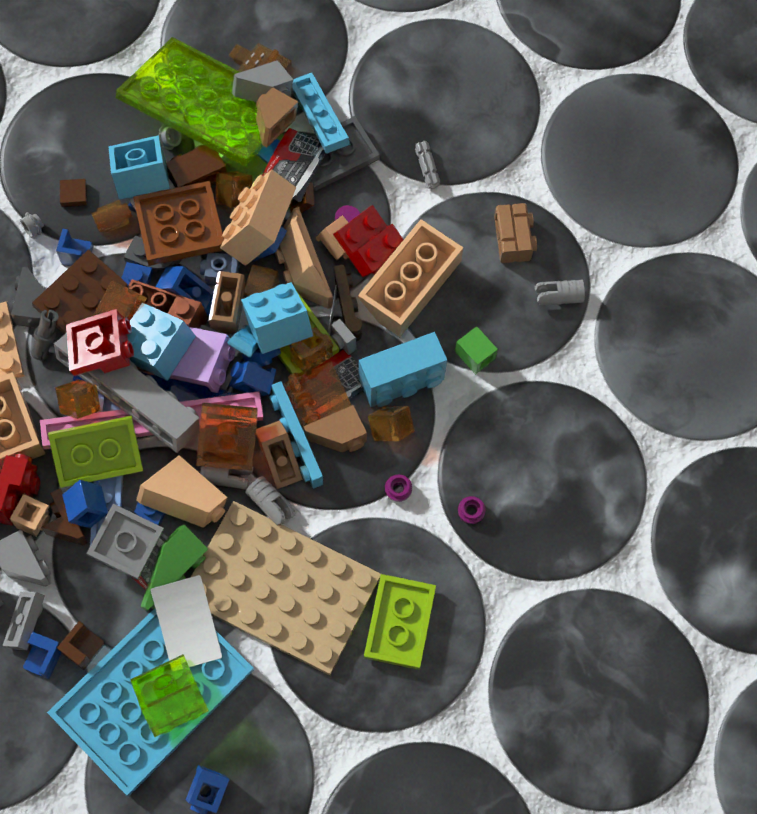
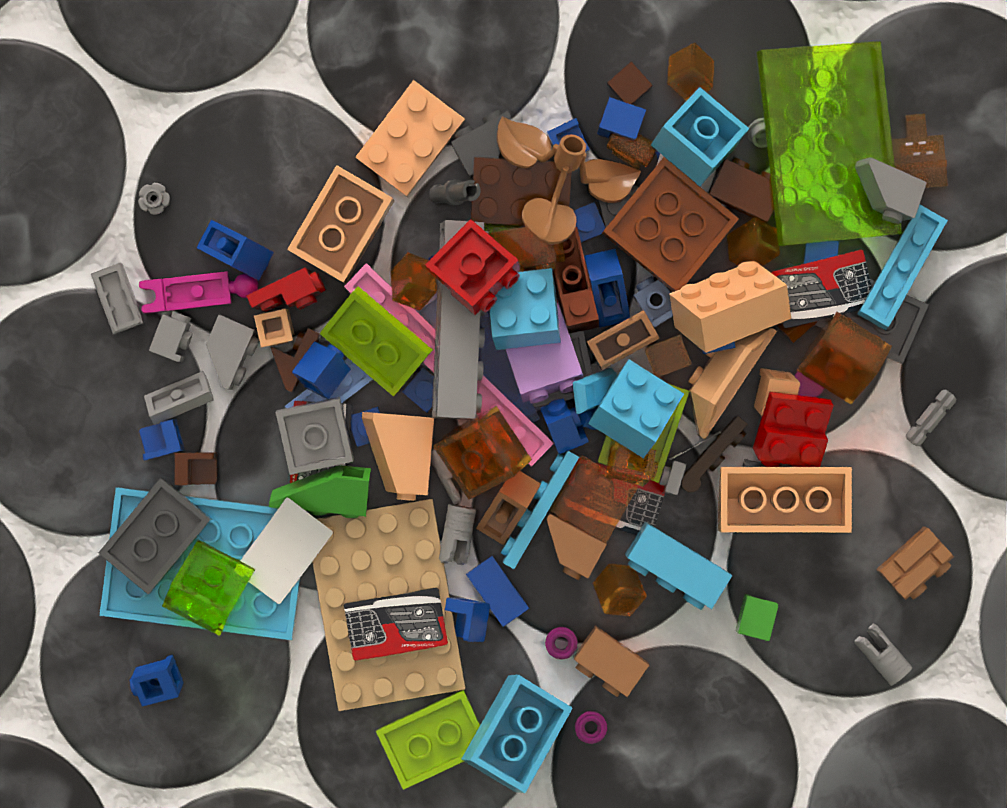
camera: 60 degrees right, 20 degrees up
light grey plate [20,212,44,237] -> none
medium nougat slope [256,87,298,147] -> none
none -> dark grey plate [98,478,212,594]
none -> sticker [344,588,448,661]
none -> blue plate [402,368,434,413]
none -> blue panel [445,598,490,642]
none -> medium azure brick [461,675,573,793]
none -> blue tile [466,556,529,627]
none -> medium nougat plant [497,116,641,244]
none -> medium nougat brick [573,625,649,697]
none -> blue panel [597,97,646,140]
none -> clear orange panel [667,42,714,101]
none -> clear orange brick [797,312,892,404]

